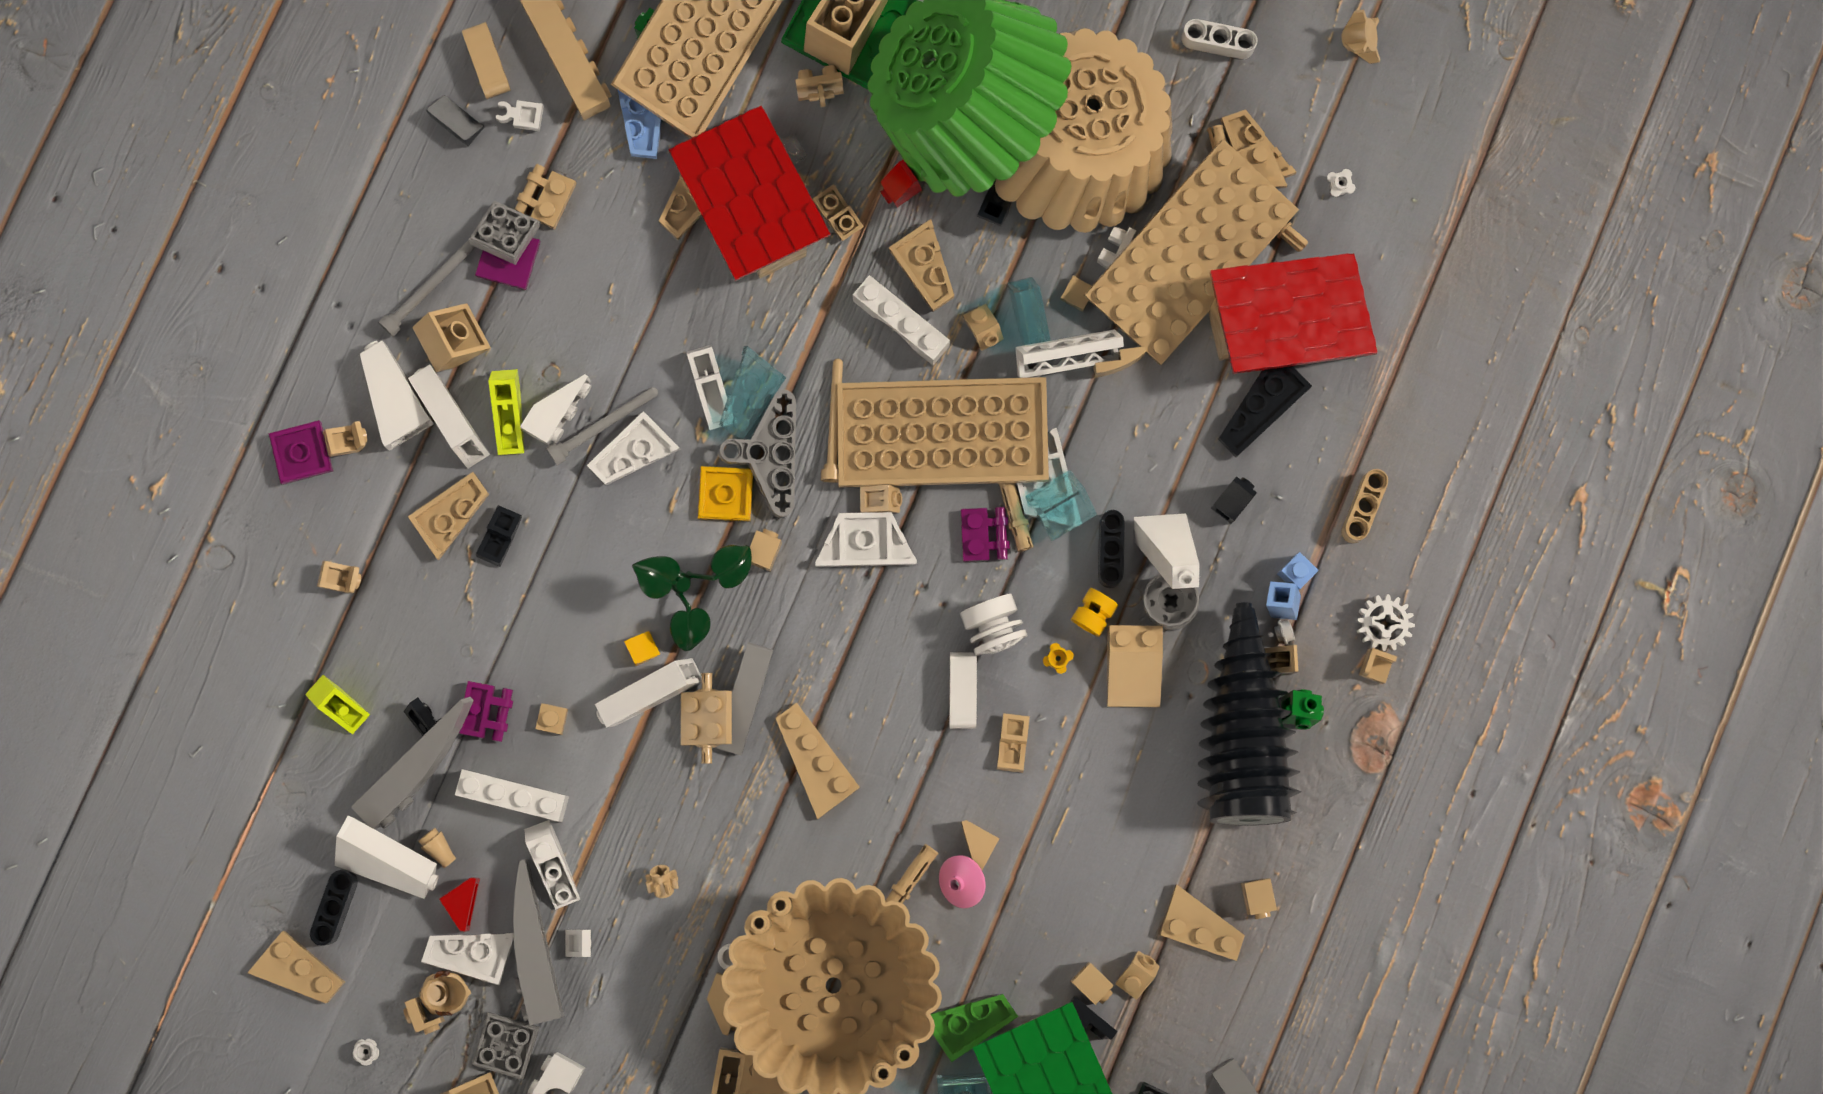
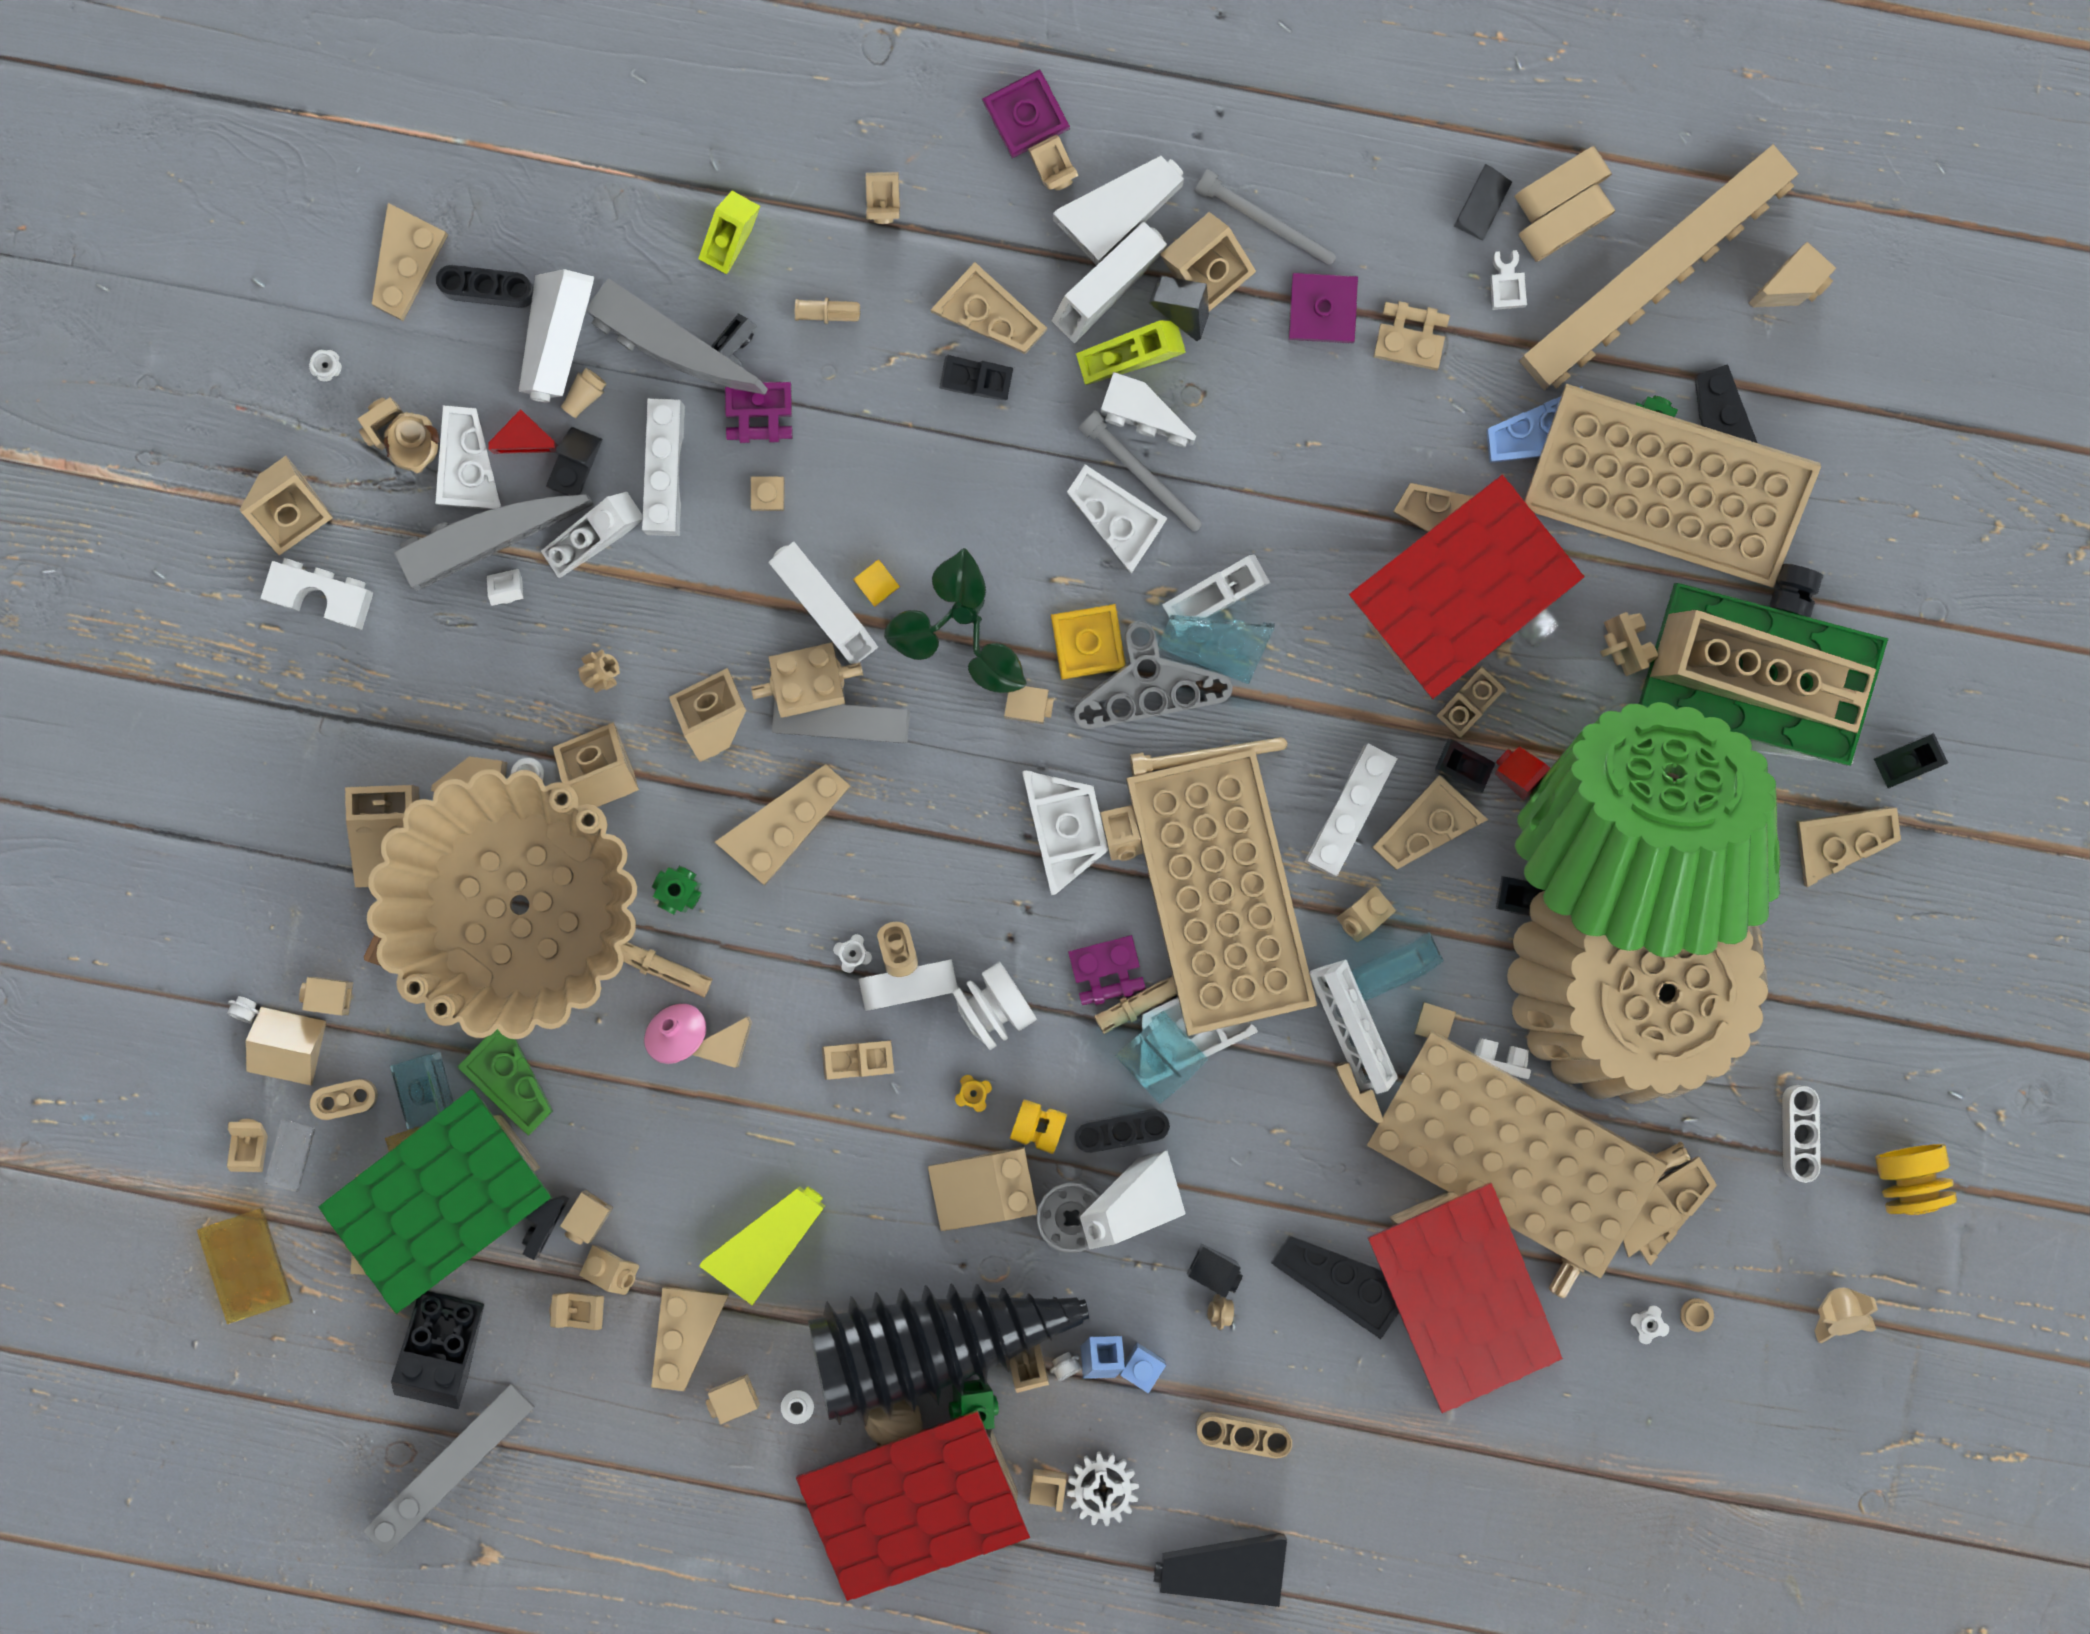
camera: 80 degrees right, 5 degrees up
light grey tile [469,201,540,265] -> none
light grey tile [472,1012,540,1080] -> none
none -> black slope [546,427,603,496]
none -> tan bracket [549,1292,604,1330]
none -> tan slope [553,722,639,807]
none -> green brick [652,865,702,915]
none -> tan slope [669,668,746,762]
none -> neon yellow slope [699,1186,825,1305]
none -> white plate [781,1390,814,1424]
none -> tan axle [795,297,861,324]
none -> red piece [796,1410,1030,1601]
none -> white plate [833,934,872,973]
none -> tan hair [864,1400,923,1446]
none -> tan plate [877,922,918,977]
none -> black slope [1149,276,1209,341]
none -> black slope [1153,1533,1287,1607]
none -> tan plate [1207,1294,1234,1330]
none -> black slope [1435,738,1495,793]
none -> tan beam [1514,146,1612,224]
none -> tan plate [1680,1298,1714,1332]

